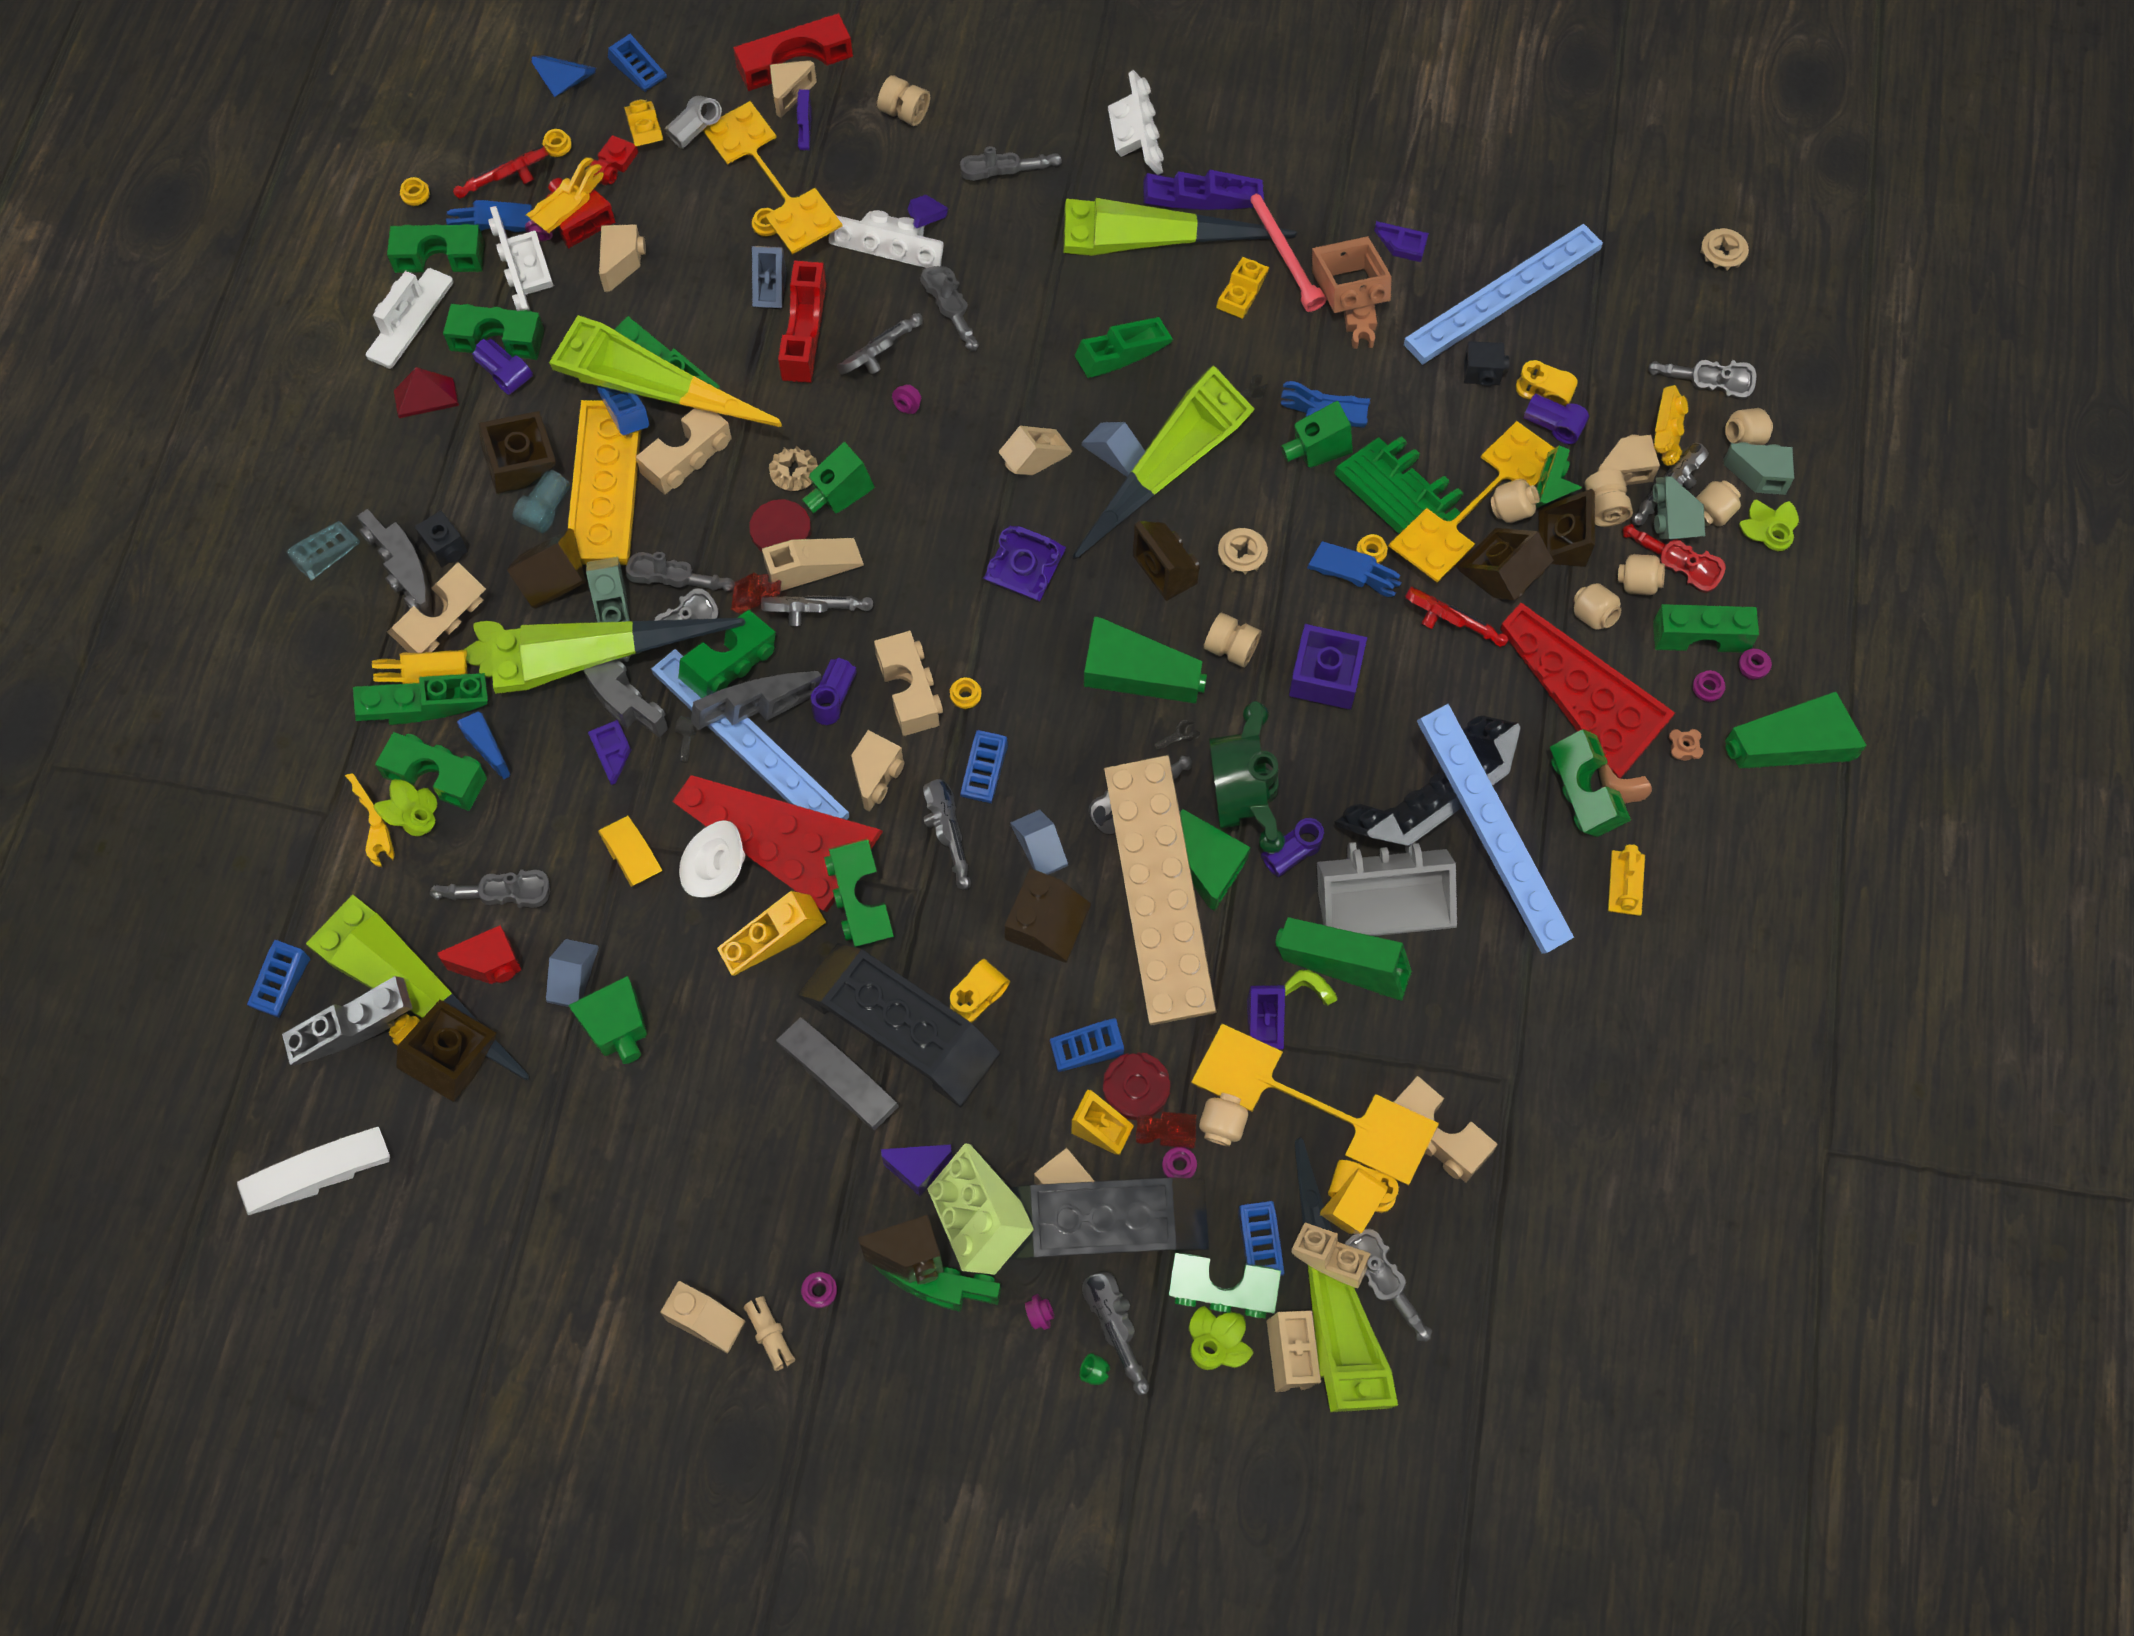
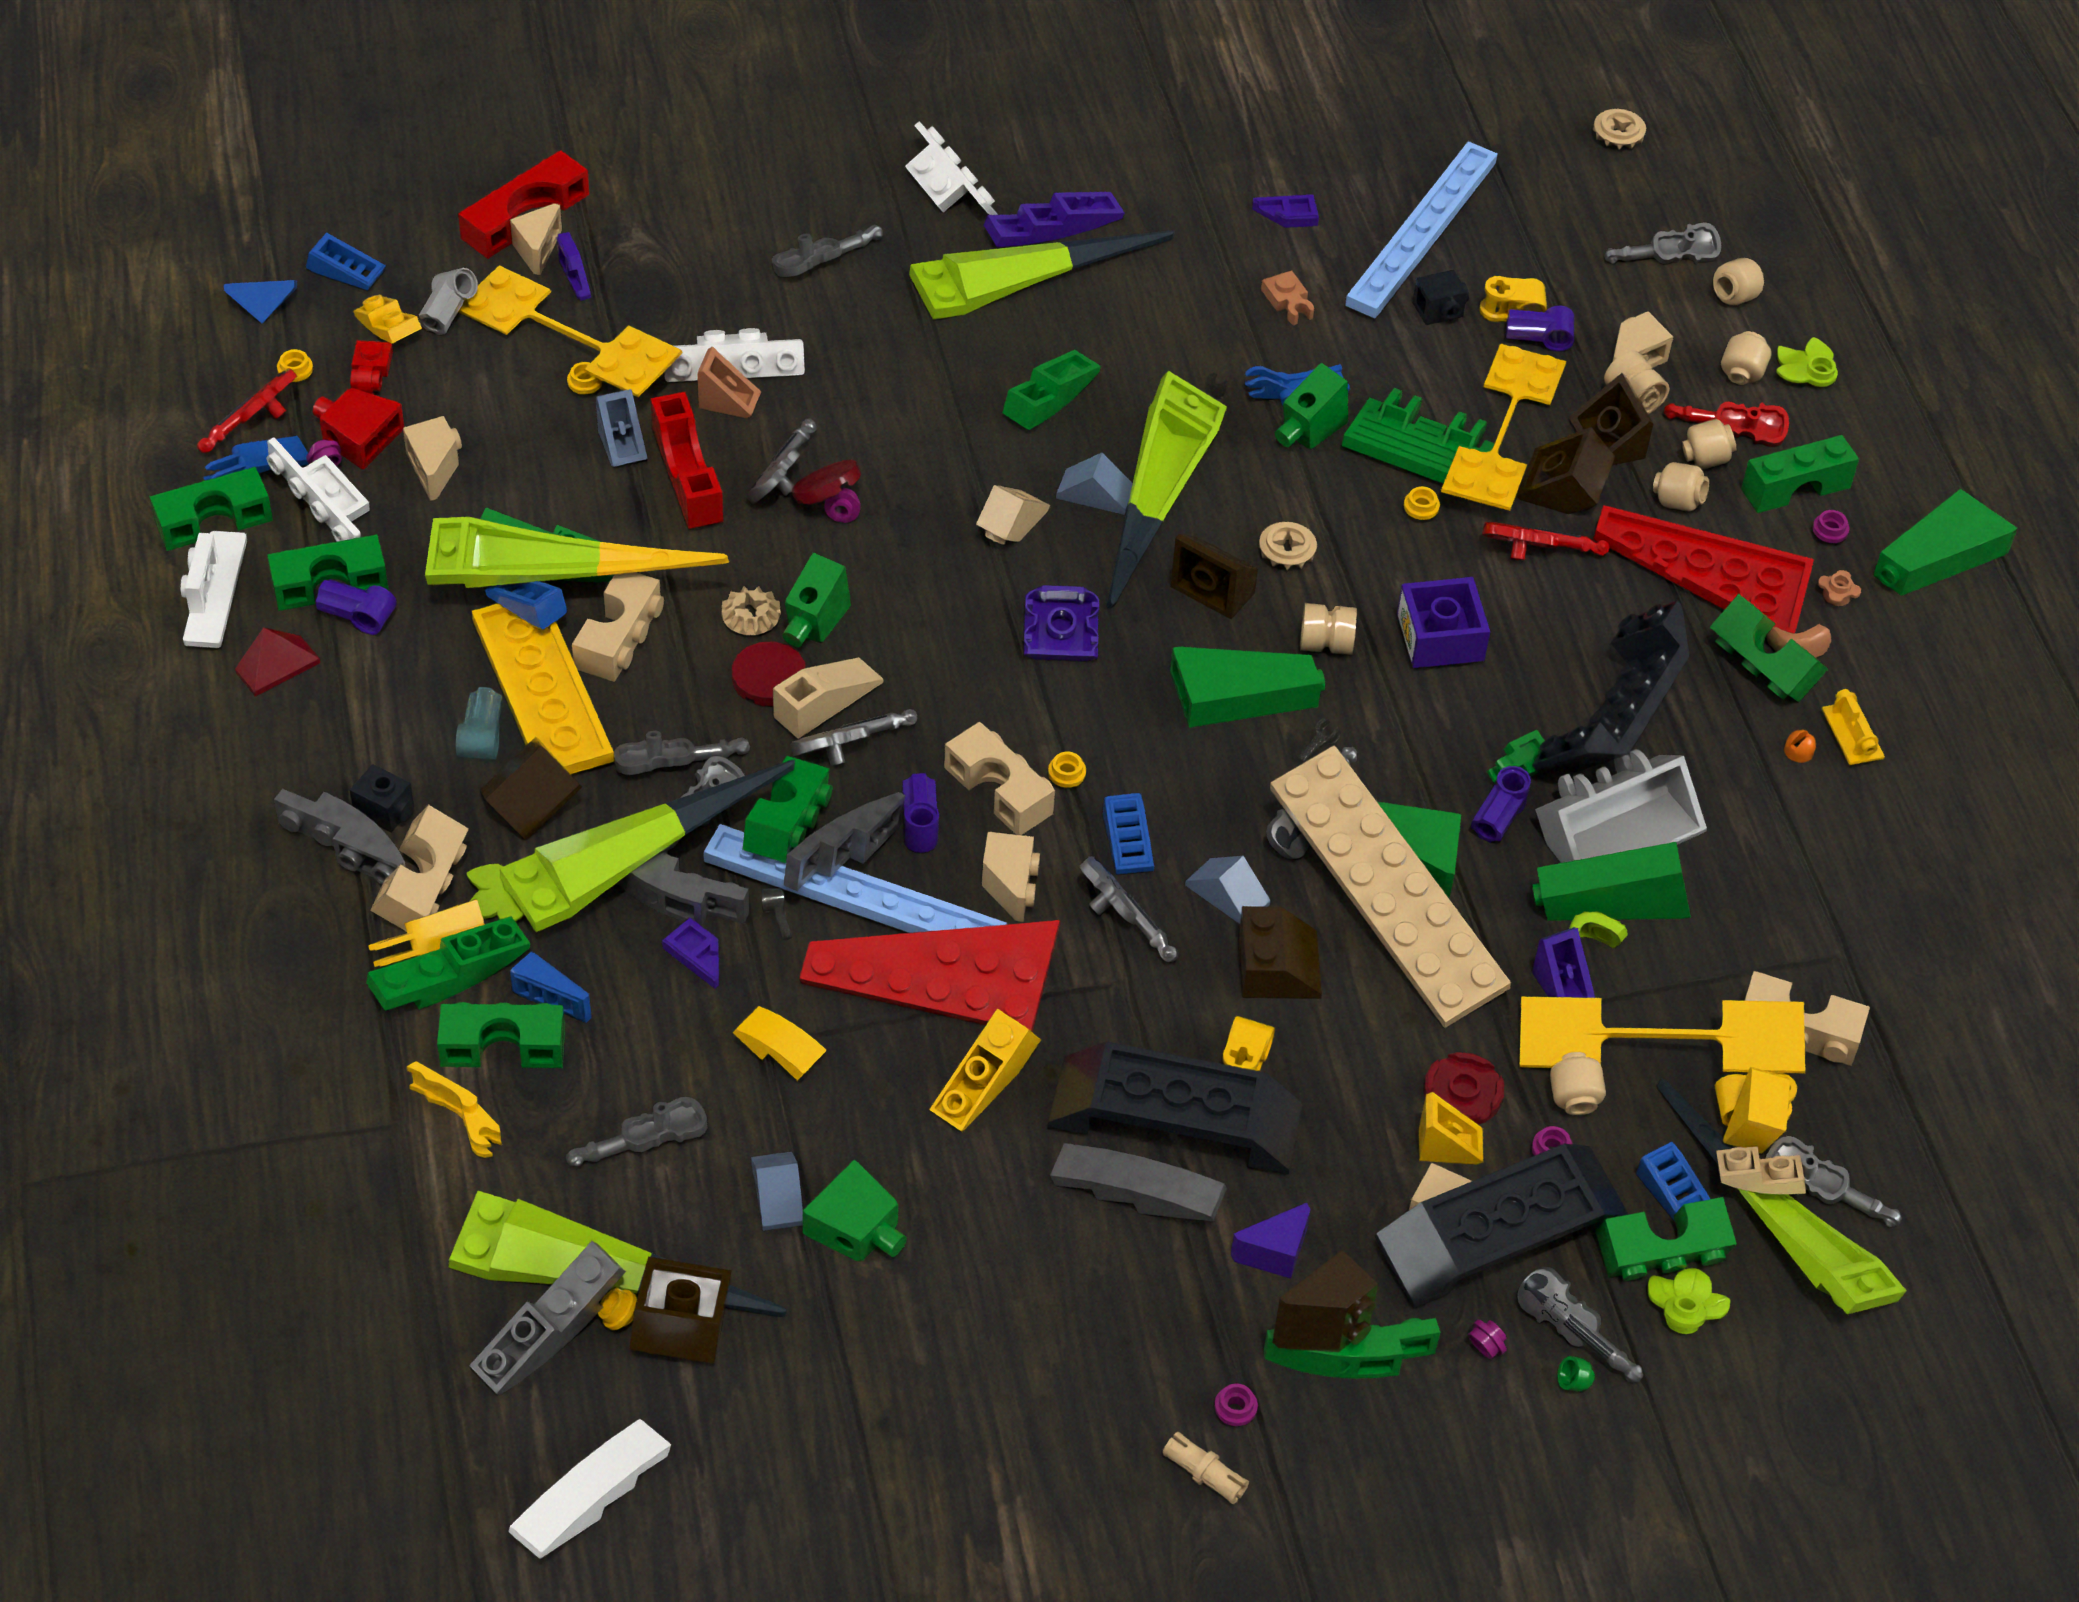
camera: 25 degrees left, 15 degrees down
blue slope [247,940,310,1018] -> none
clear light blue slope [286,521,360,580] -> none
lime plate [373,779,437,836] -> none
yellow plate [400,177,430,206] -> none
red slope [438,925,522,984] -> none
dark brown slope [479,411,556,494] -> none
yellow arm [525,158,604,233] -> none
sand green slope [586,557,630,622] -> none
tan slope [660,1281,745,1353] -> none
white hat [679,820,746,898] -> none
clear red plate [731,573,782,614] -> none
green arch [824,838,894,947] -> none
tan wheel [877,75,930,126] -> none
dark purple tile [908,195,949,229] -> none
flat silver piece [920,266,979,351] -> none
yellowish green slope [927,1143,1034,1275] -> none
blue slope [1050,1018,1124,1072] -> none
clear red plate [1136,1112,1196,1148] -> none
dark green piece [1209,701,1285,854] -> none
yellow slope [1216,257,1269,319] -> none
coral piece [1251,194,1327,312] -> none
tan hinge [1267,1311,1321,1392] -> none
blue arm [1307,541,1402,597] -> none
nougat window [1312,237,1391,313] -> none
light blue plate [1417,704,1574,954] -> none
tan head [1491,479,1540,523] -> none
green slope [1536,445,1582,509] -> none
flat silver piece [1632,443,1709,525] -> none
sand green slope [1653,476,1705,539] -> none
yellow hinge [1654,385,1688,466] -> none
sand green slope [1723,442,1794,495] -> none
magenta plate [1739,649,1772,680] -> none
none -> nougat slope [697,346,761,418]
none -> dark red tile [791,459,861,505]
none -> green plate [1487,730,1545,784]
none -> orange hinge [1784,730,1816,763]

